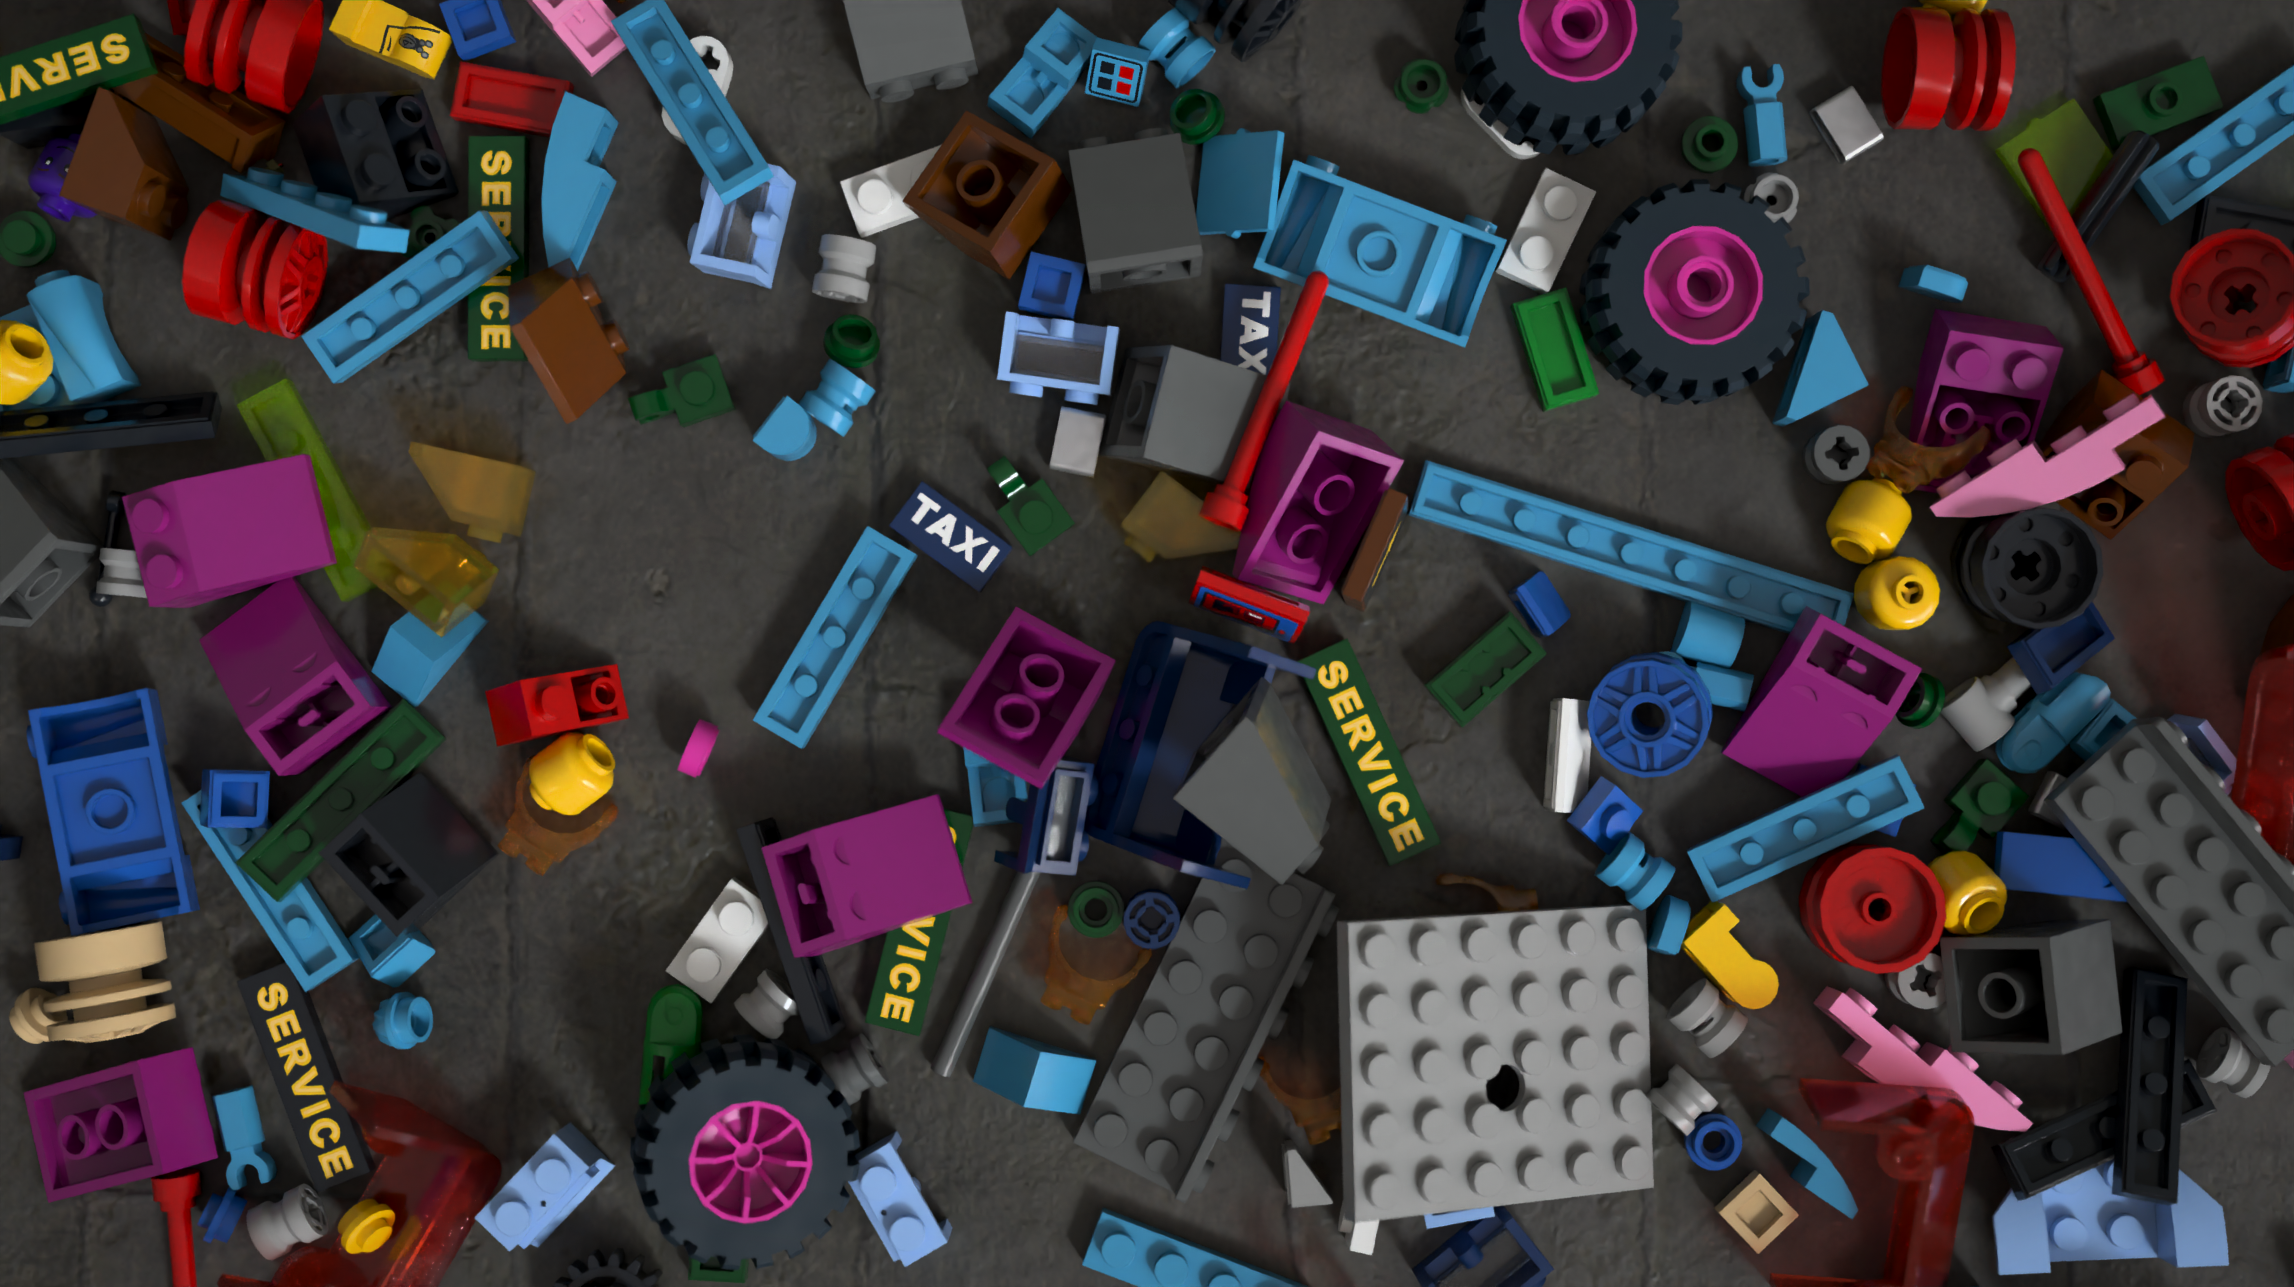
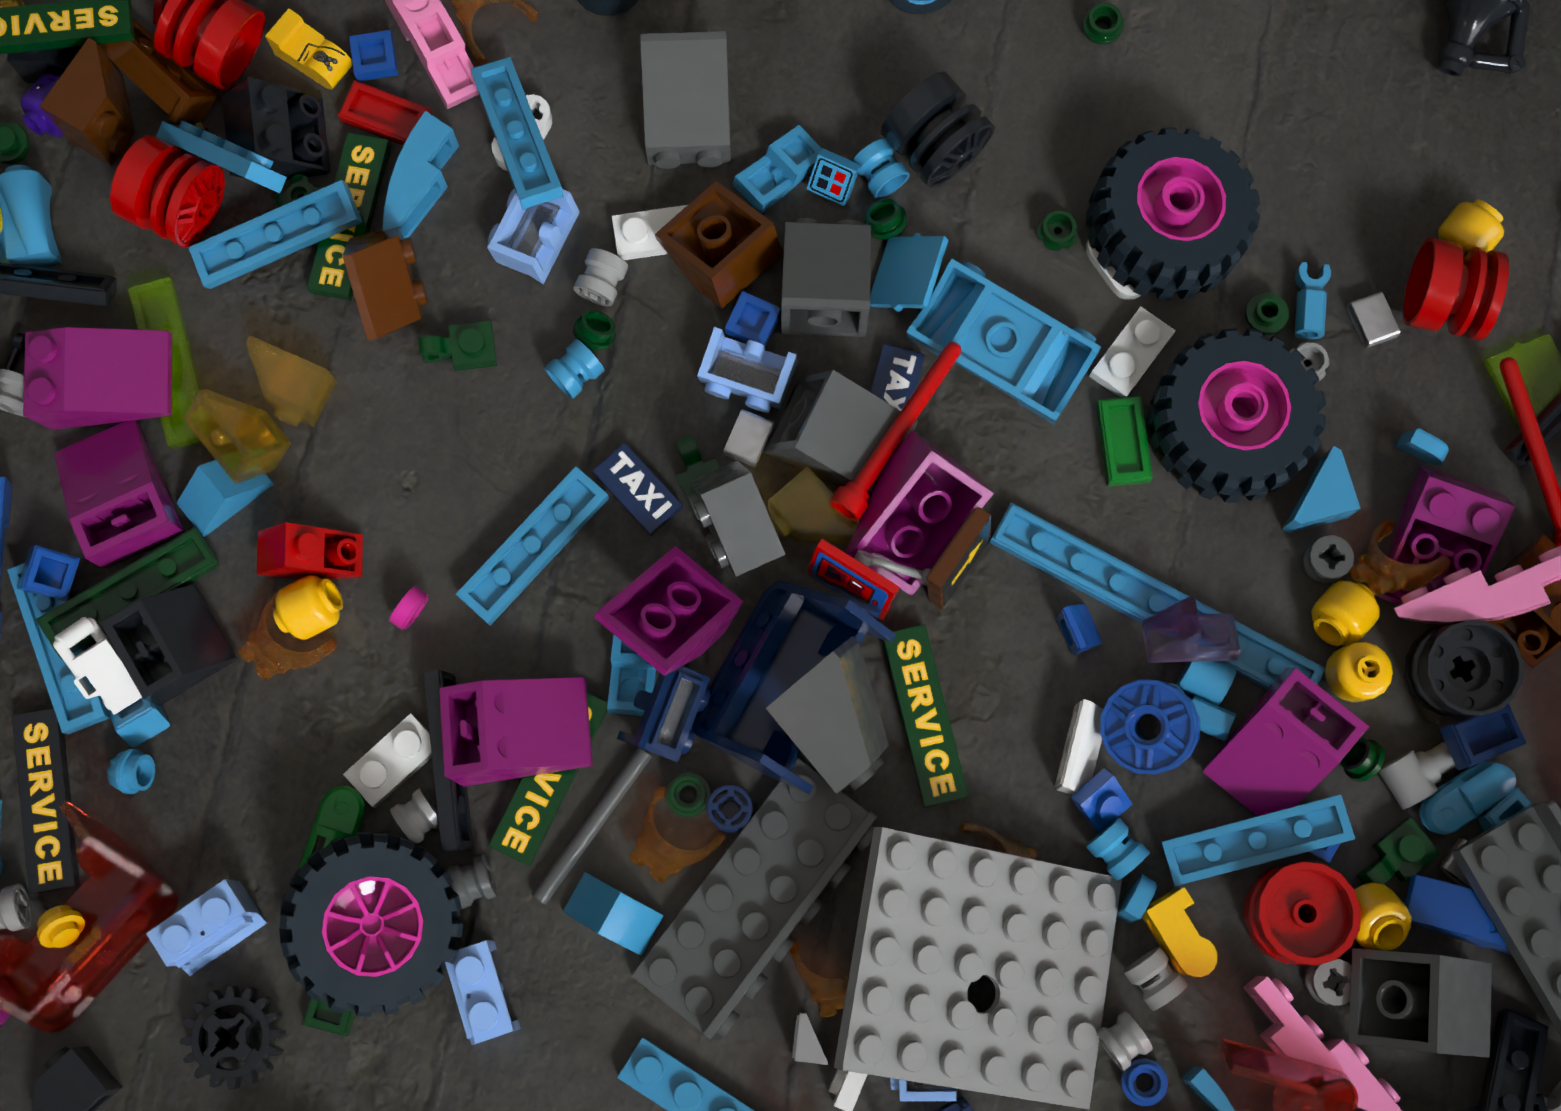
camera: 15 degrees right, 10 degrees down
dark azure brick [752,396,817,461] -> none
dark green plate [1423,611,1547,728] -> none
none -> white piece [53,617,142,715]
none -> dark grey brick [687,461,786,577]
none -> light grey hinge [854,550,931,586]
none -> clear purple slope [1142,596,1240,663]

